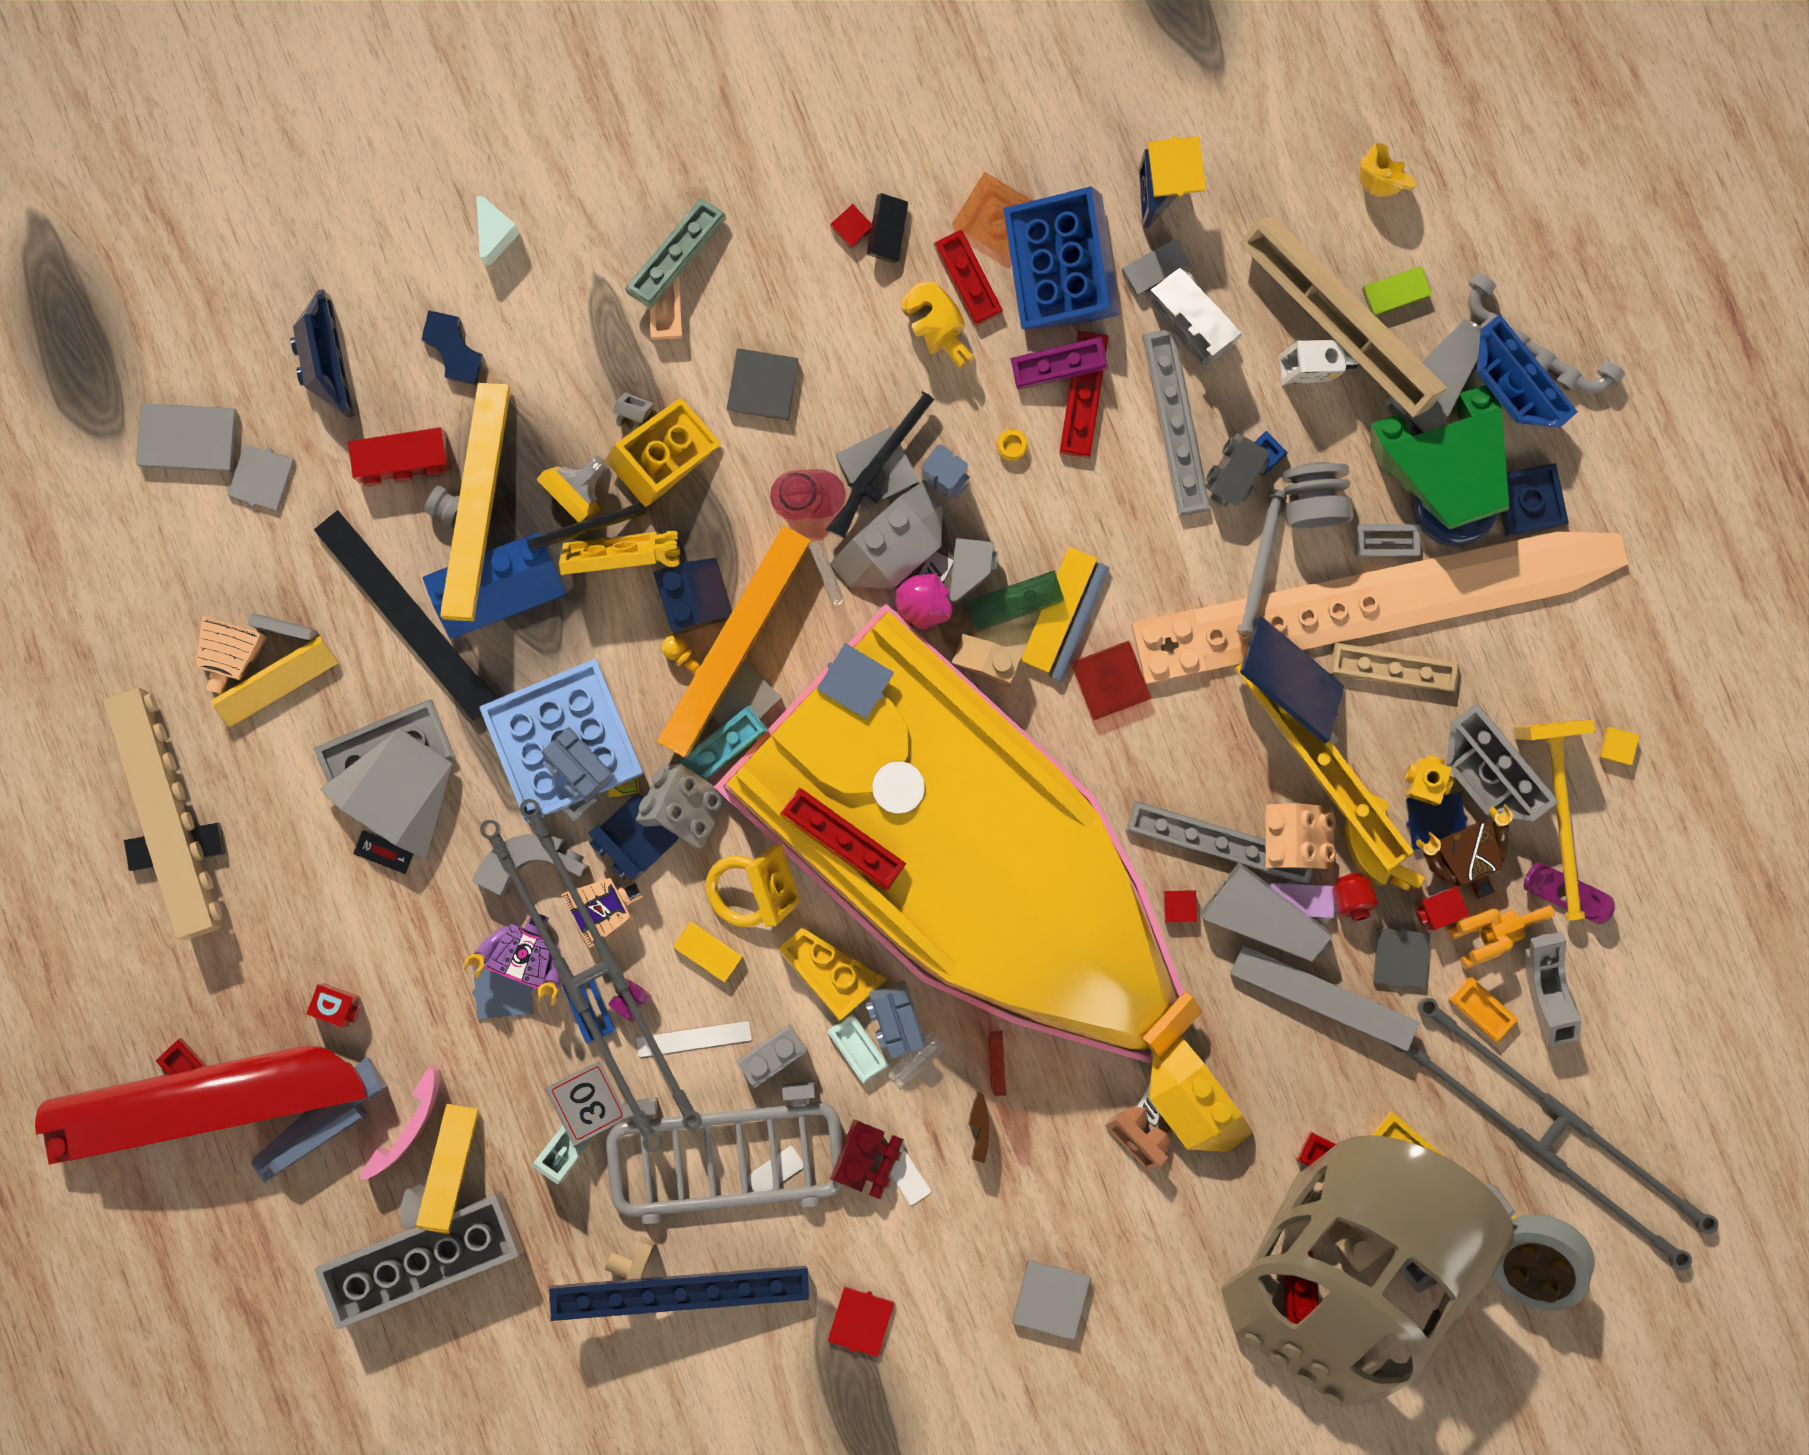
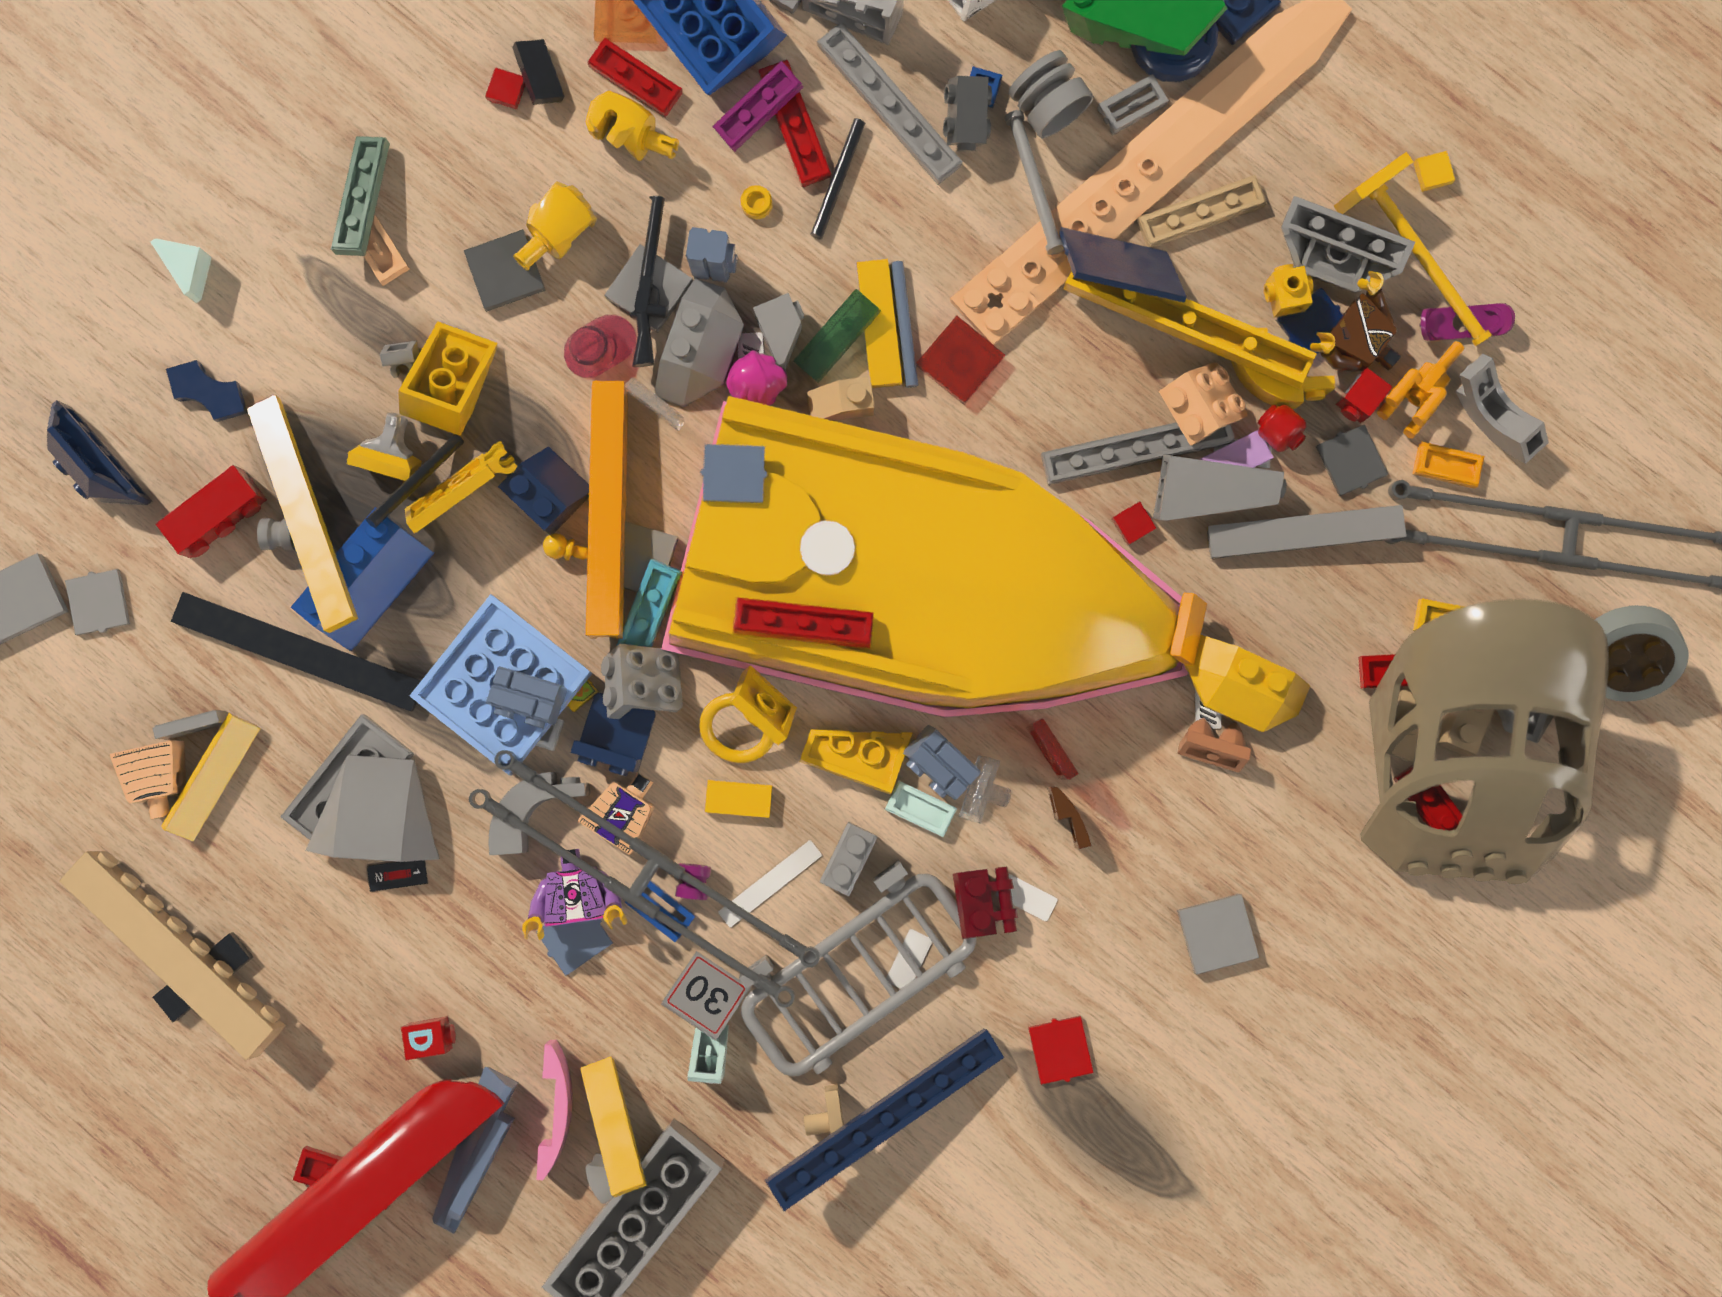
camera: 30 degrees left, 0 degrees up
none -> yellow piece [513,181,597,271]
none -> black bar [810,118,865,239]

